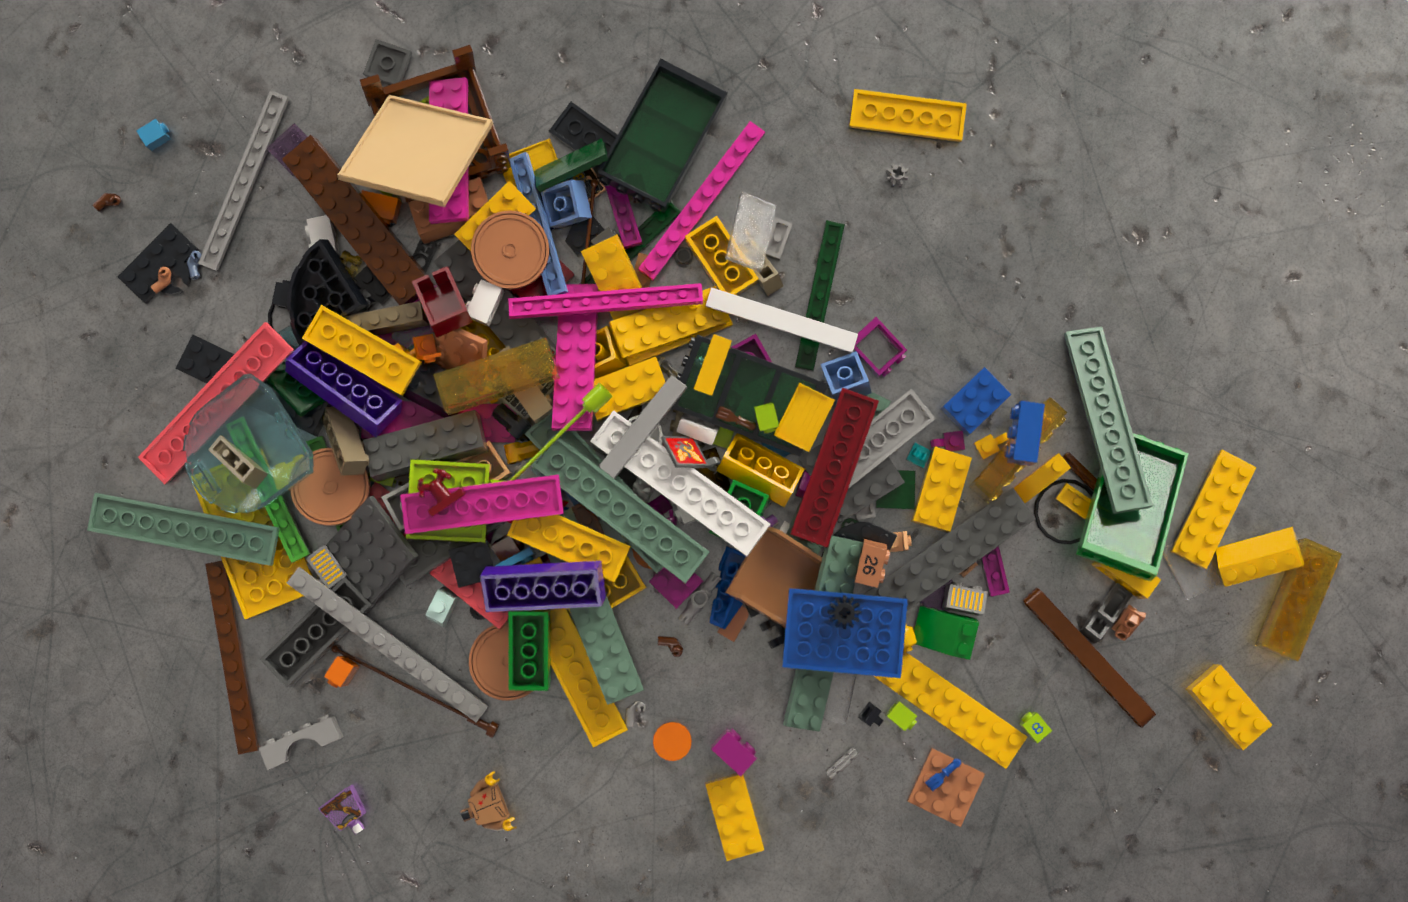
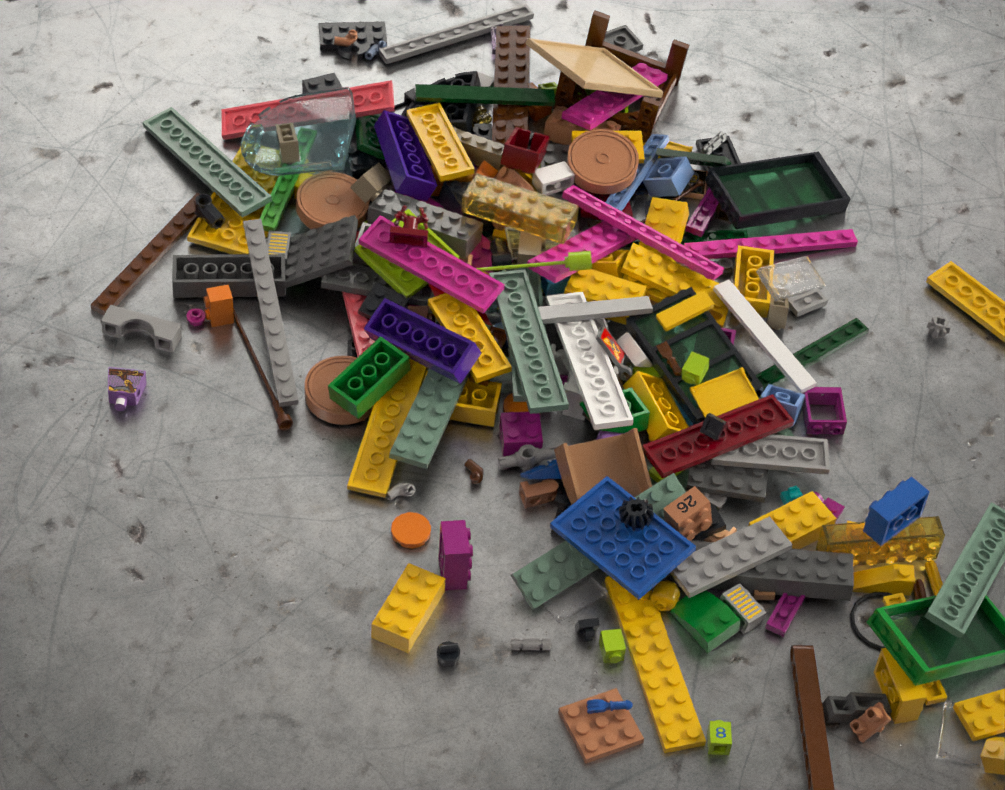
camera: 35 degrees right, 35 degrees down
light aqua torso [425,586,459,628] -> none
medium nougat torso [460,771,517,831] -> none
dark green tile [876,470,916,509] -> none
blue brick [941,367,1012,436] -> none
none -> dark pink plate [186,309,205,326]
none -> black piece [195,194,225,230]
none -> dark green tile [415,84,555,106]
none -> black piece [436,641,460,667]
none -> light grey plate [670,516,793,598]
none -> black tile [700,413,727,441]
none -> axle [701,131,727,155]
none -> yellow axle [924,560,943,596]

